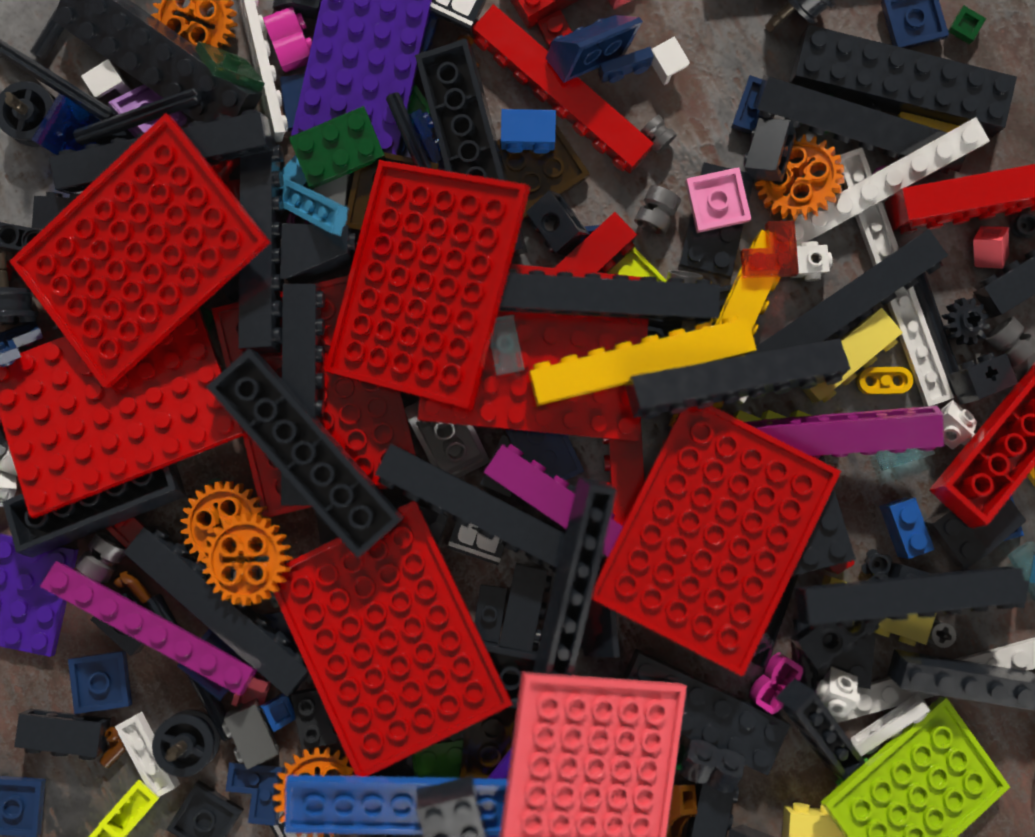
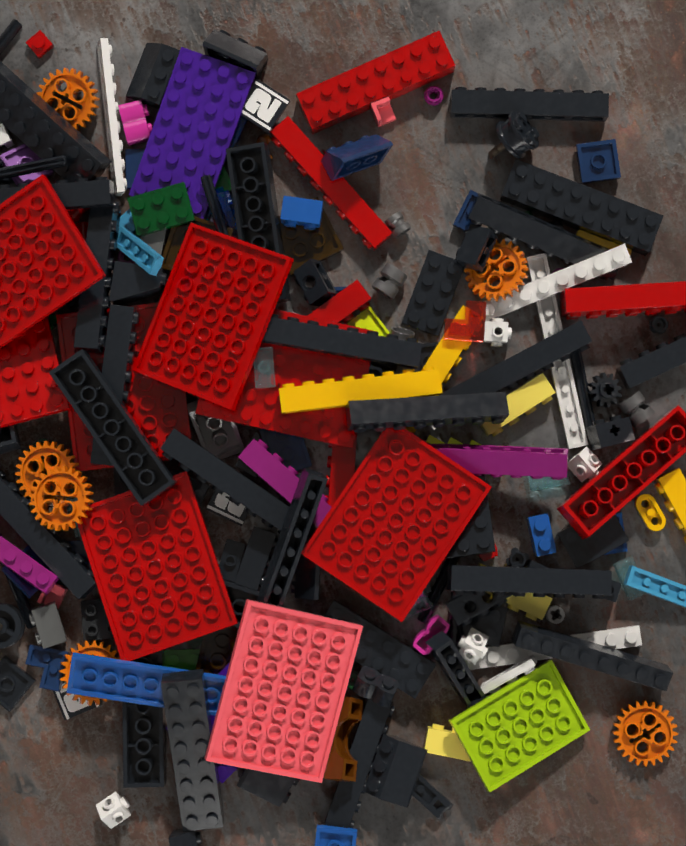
camera: 10 degrees right, 0 degrees up
clear green plate [195,41,265,92] -> none
blue plate [260,693,296,732] -> none
red plate [537,10,572,48] -> none
dark blue plate [598,47,654,83] -> none
white panel [651,36,690,85] -> none
bright pink plate [685,167,751,233] -> none
yellow plate [856,367,913,395] -> none
dark green plate [948,5,987,45] -> none
coral panel [973,226,1009,269] -> none

